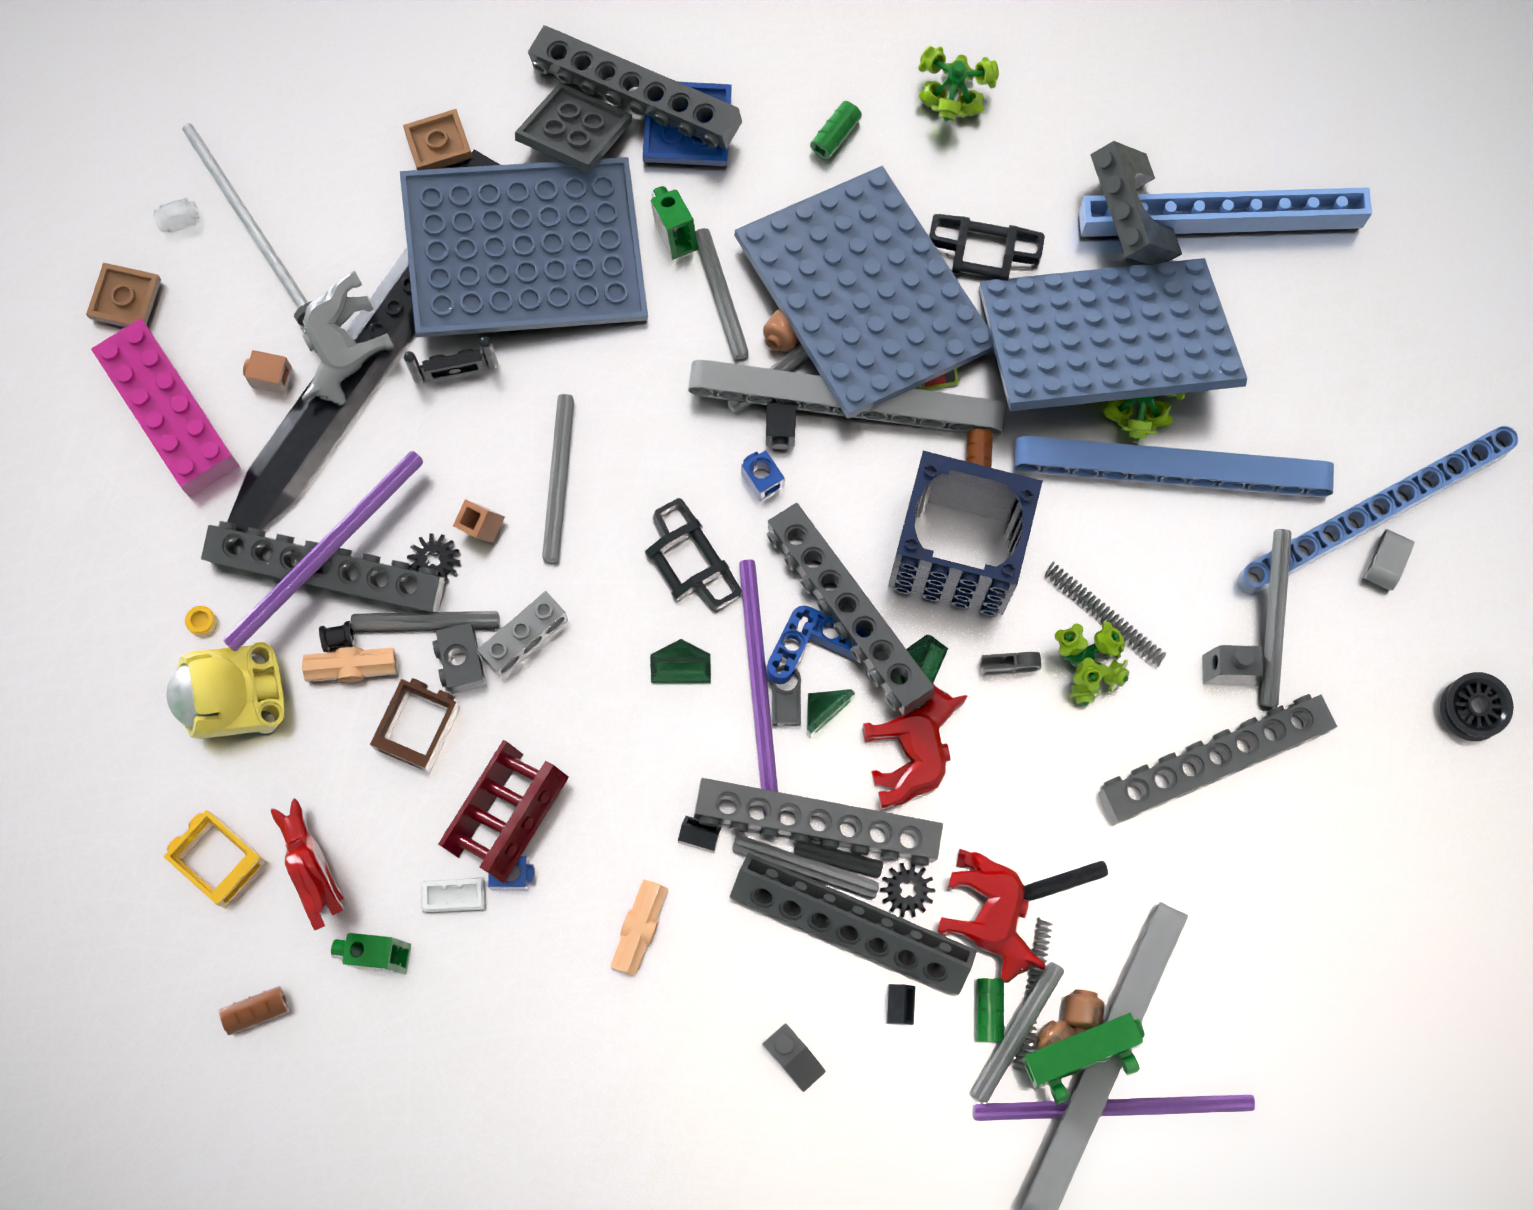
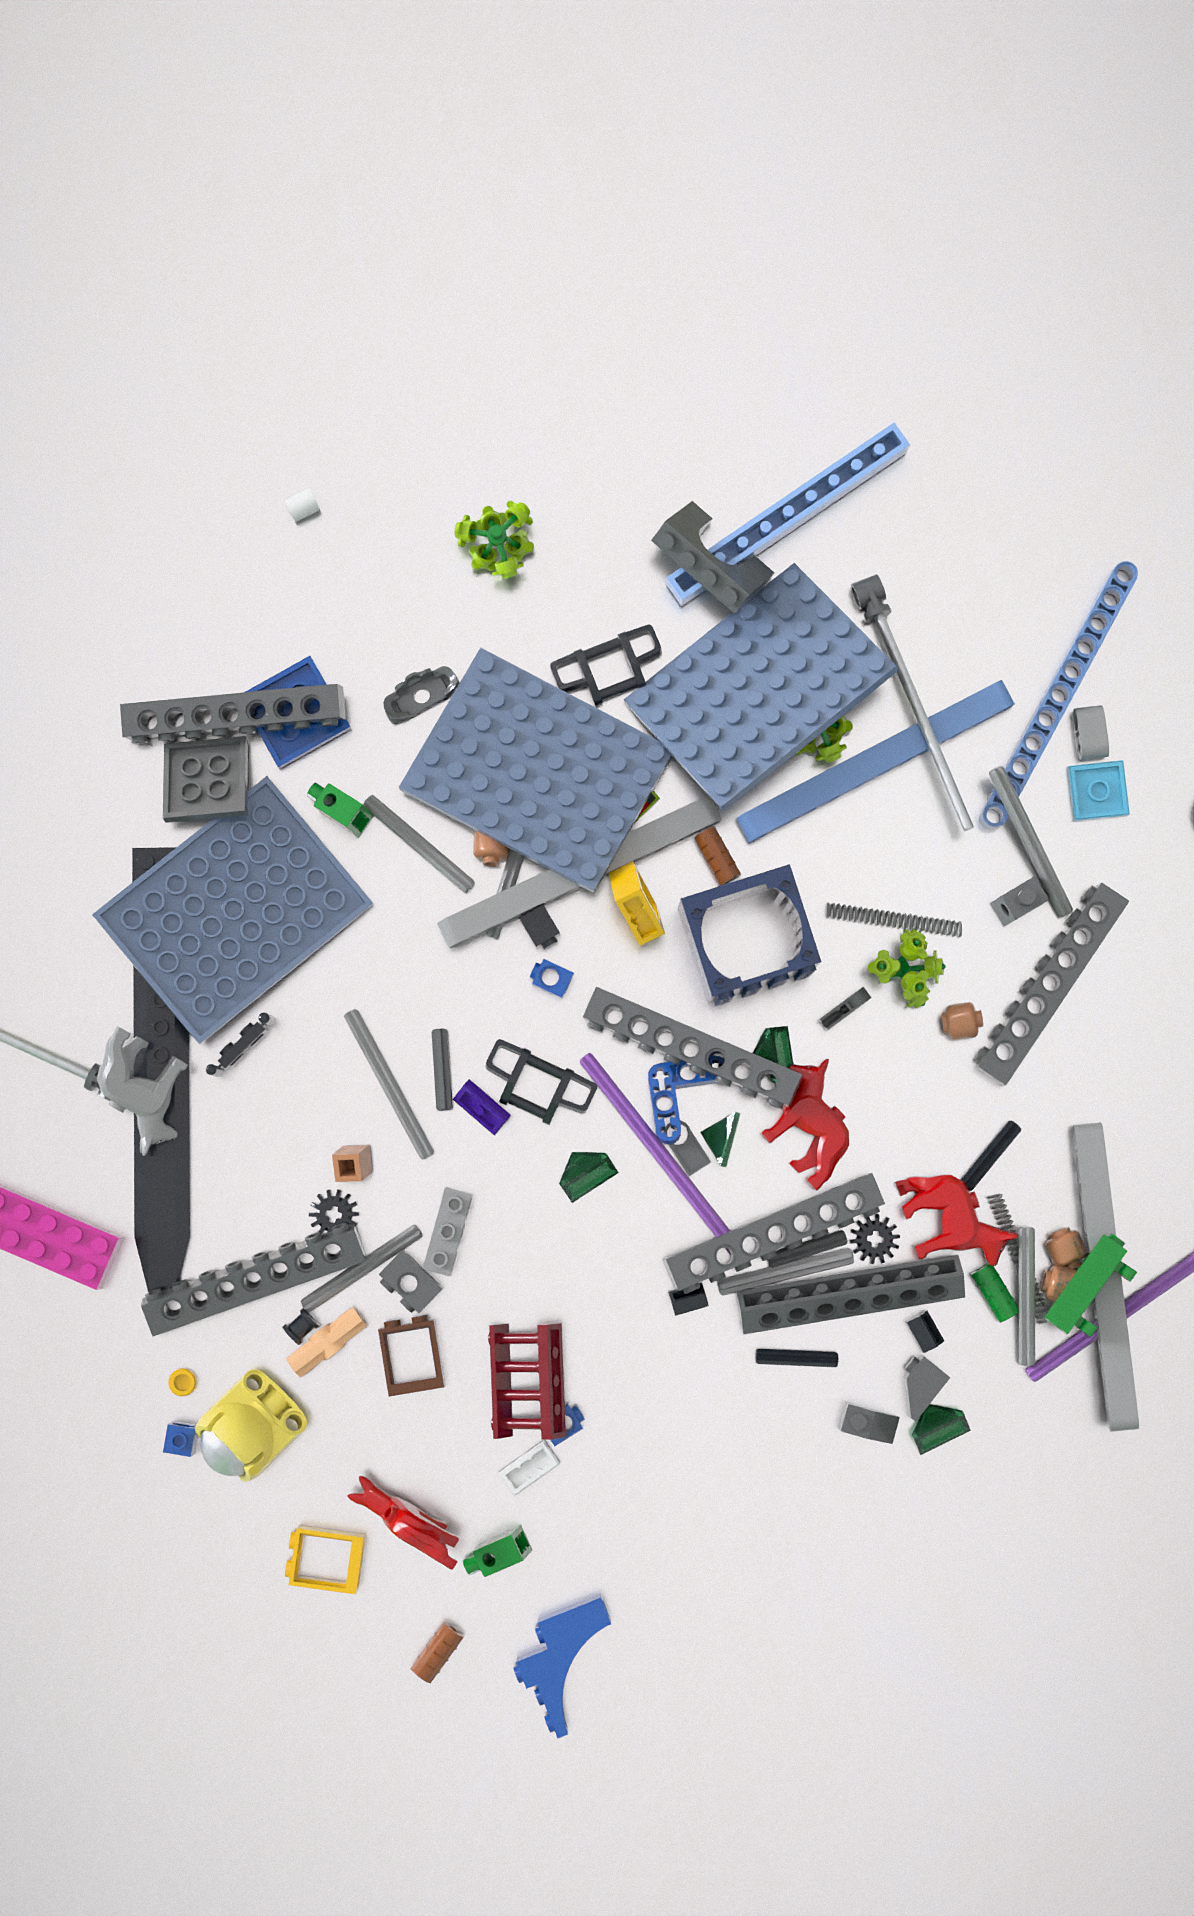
camera: 30 degrees left, 10 degrees up
medium lavender axle [223,451,423,651] -> none
nougat brick [243,350,292,394] -> none
medium nougat plate [403,109,473,170] -> none
light nougat piece [610,879,669,977] -> none
green axle [810,101,862,160] -> none
none -> blue brick [163,1421,198,1457]
none -> dark grey piece [383,666,460,723]
none -> dark grey axle [431,1028,453,1111]
none -> dark purple plate [452,1079,511,1136]
none -> blue arch [513,1594,611,1739]
none -> yellow window [608,861,665,946]
none -> black axle [755,1349,839,1367]
none -> flat silver piece [851,574,974,831]
none -> dark grey slope [904,1355,951,1422]
none -> clear green slope [912,1404,971,1455]
none -> nougat head [942,1002,984,1040]
none -> medium azure tile [1067,760,1130,822]

